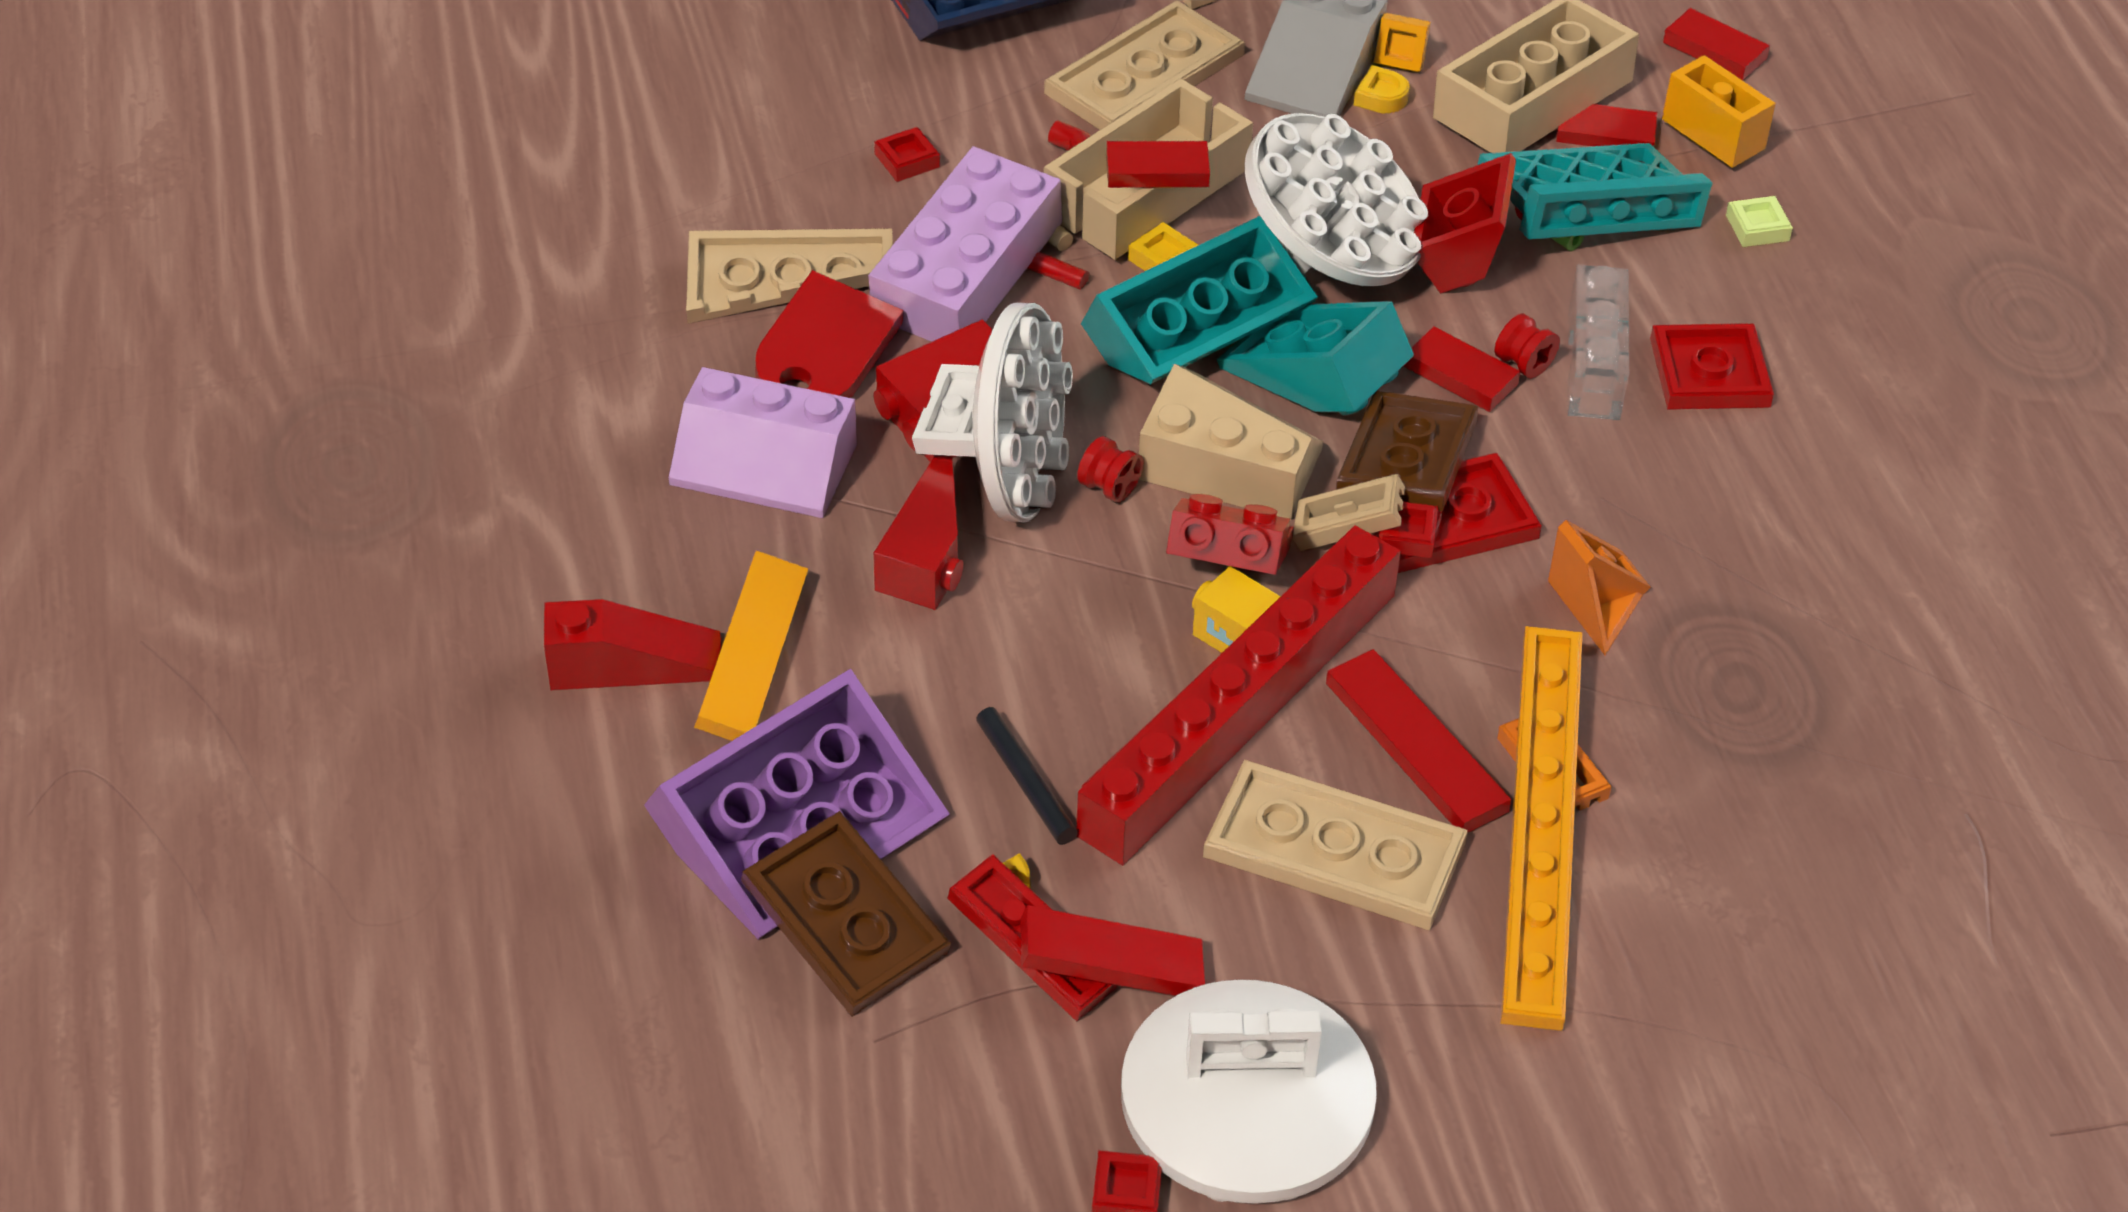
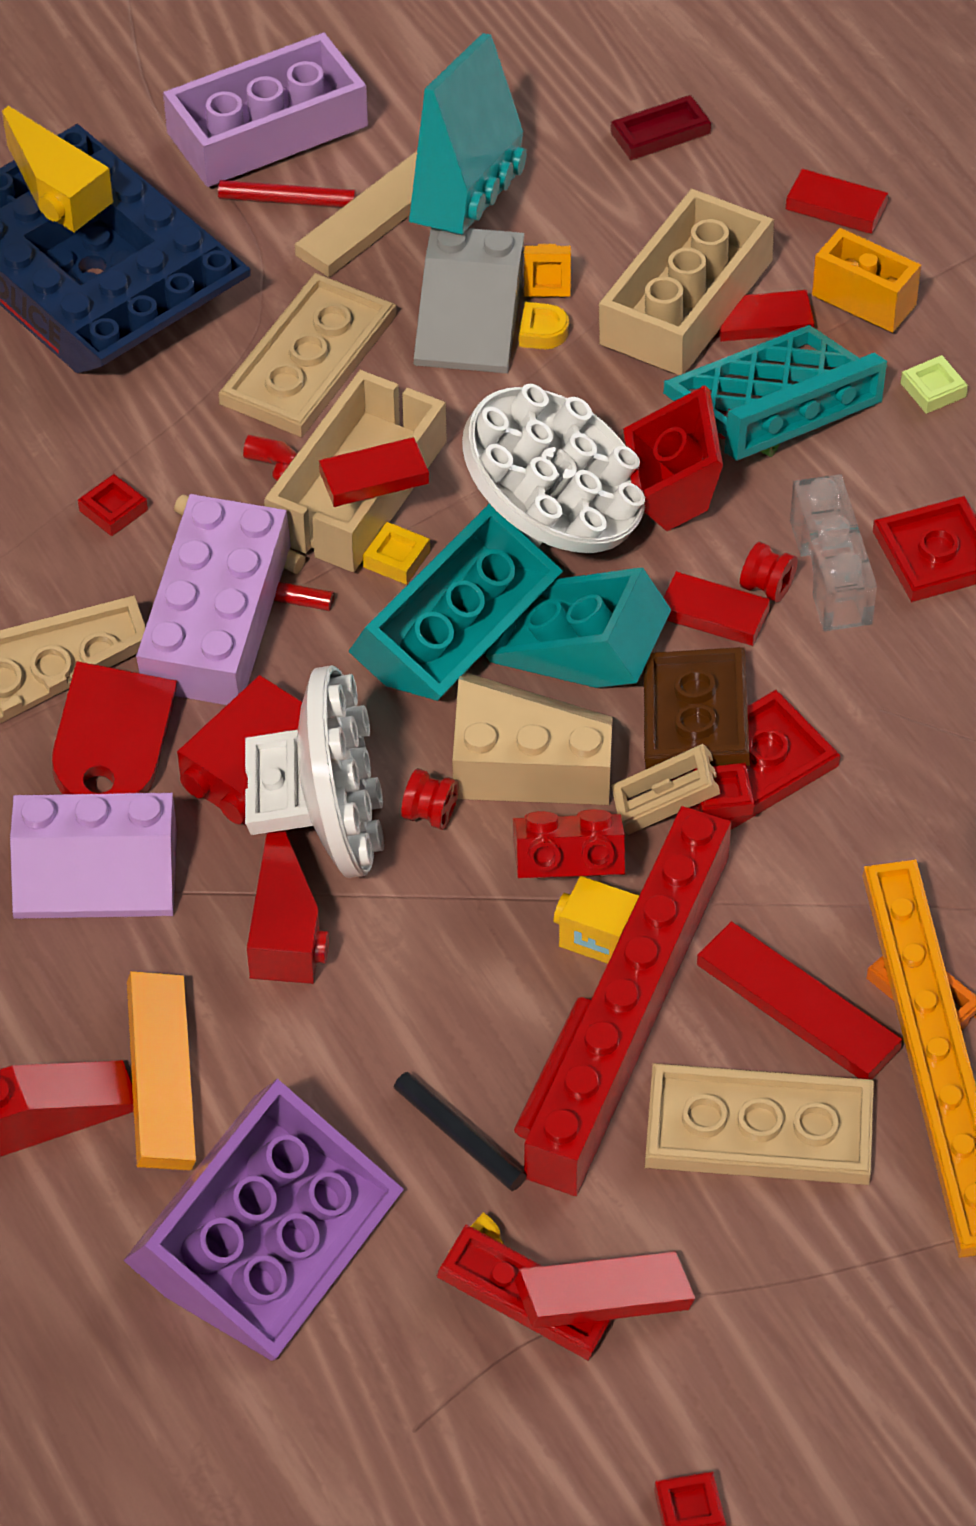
camera: 15 degrees left, 5 degrees up
reddish brown tile [741,811,951,1017] -> none
white bracket [1121,980,1376,1203] -> none
orange slope [1548,520,1651,656] -> none

